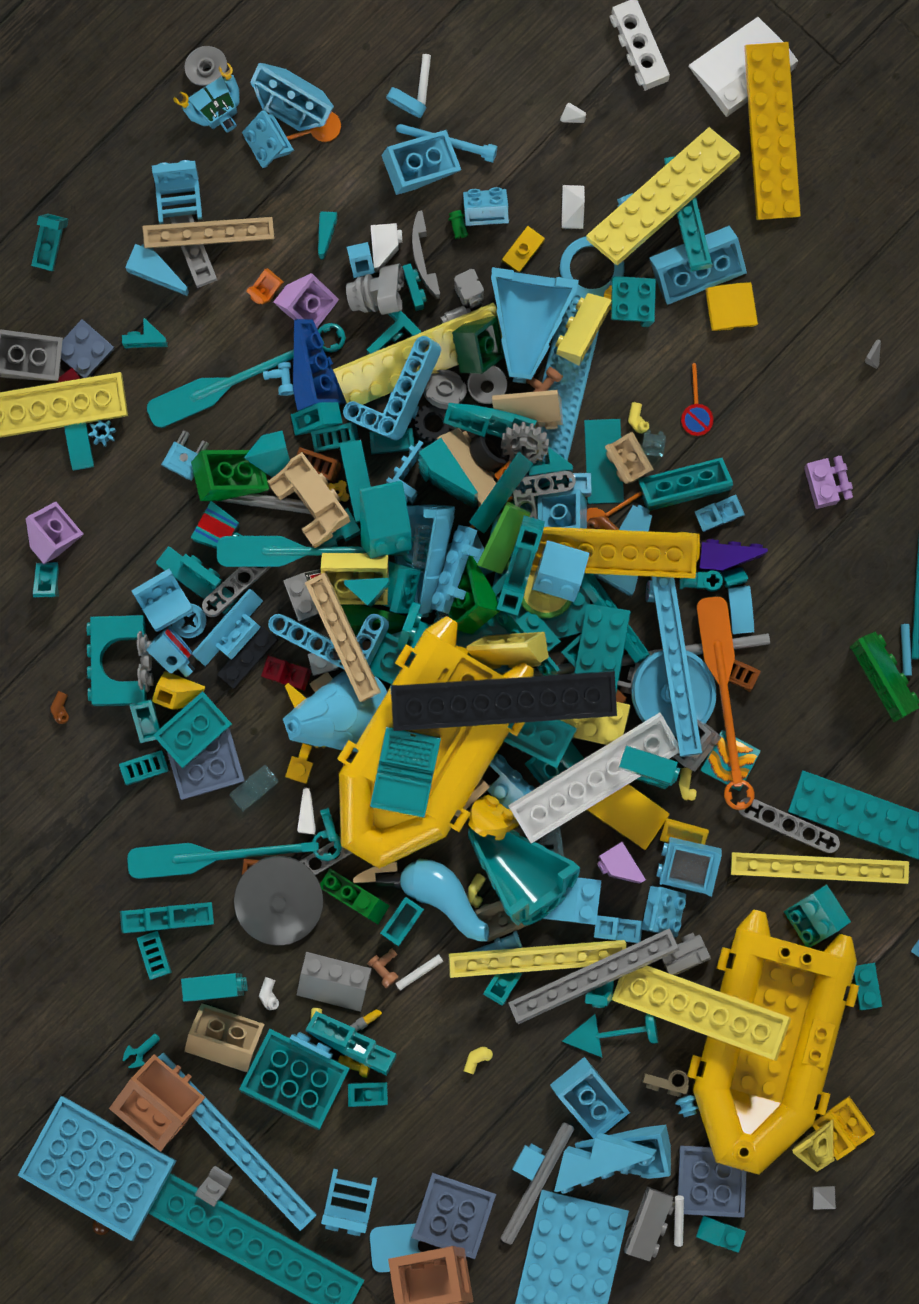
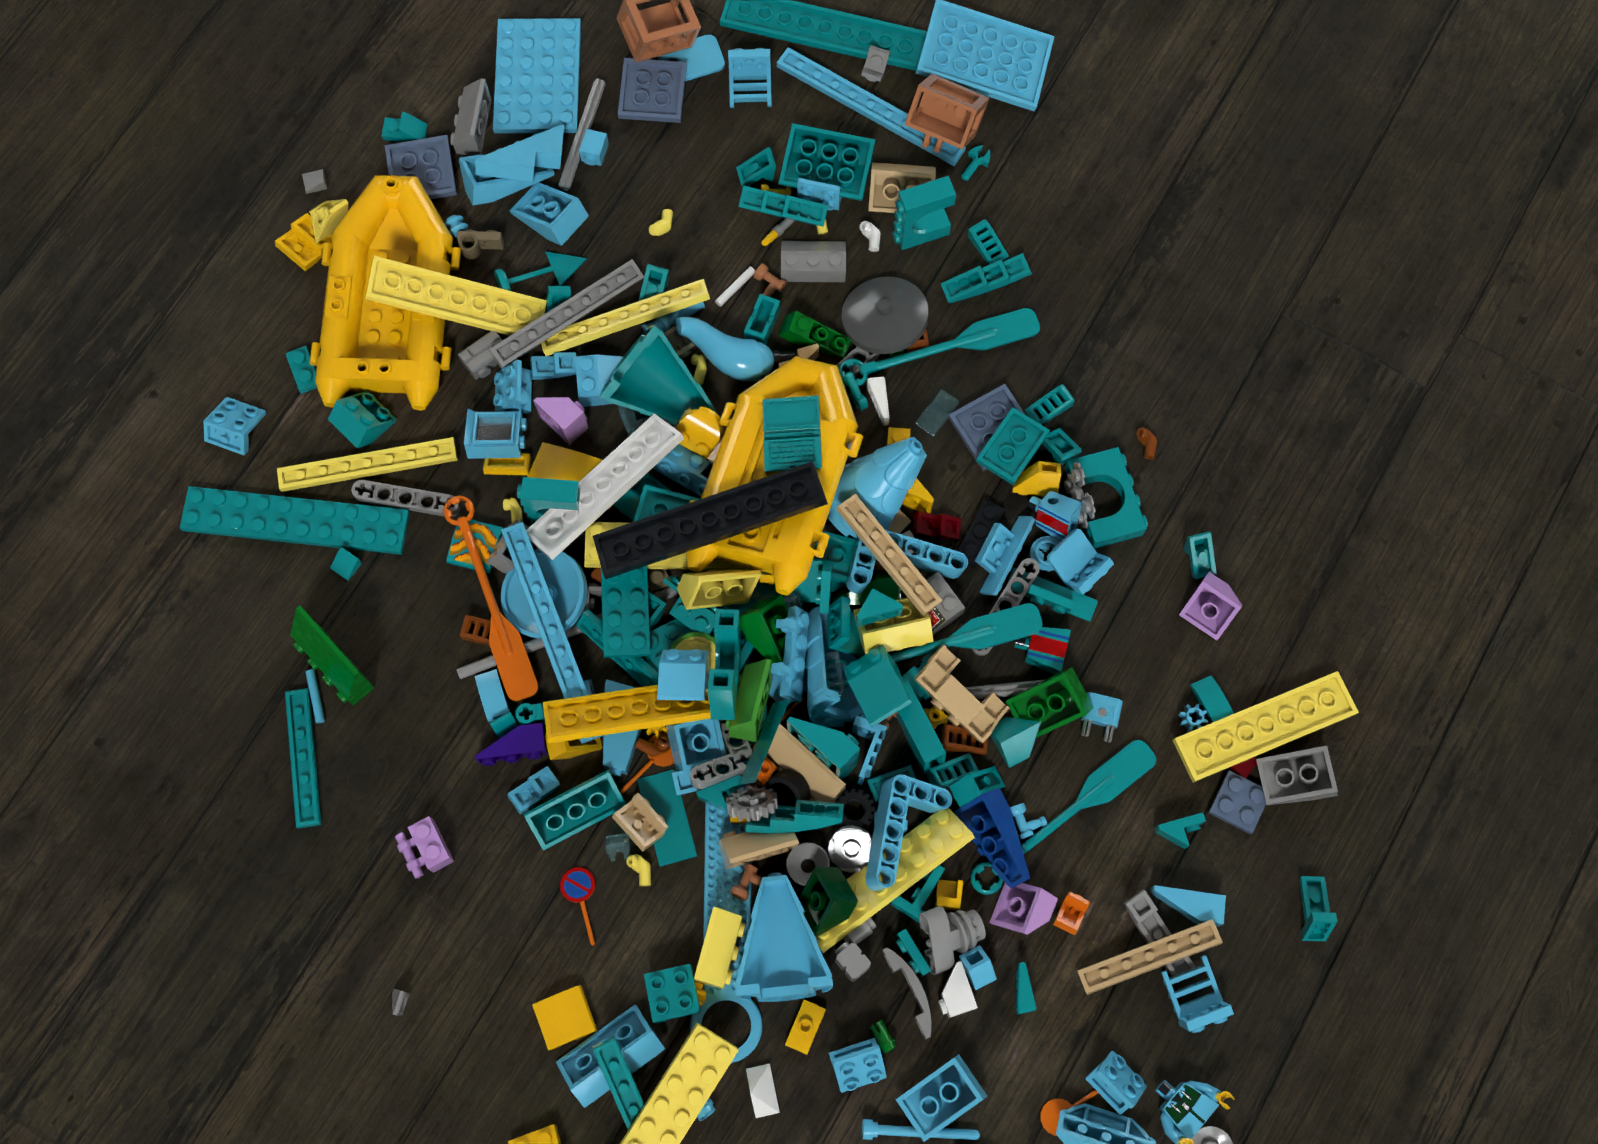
camera: 165 degrees right, 10 degrees down
white piece [674,1195,684,1247] -> none
none -> teal slope [330,547,362,581]
none -> yellow panel [935,880,963,911]

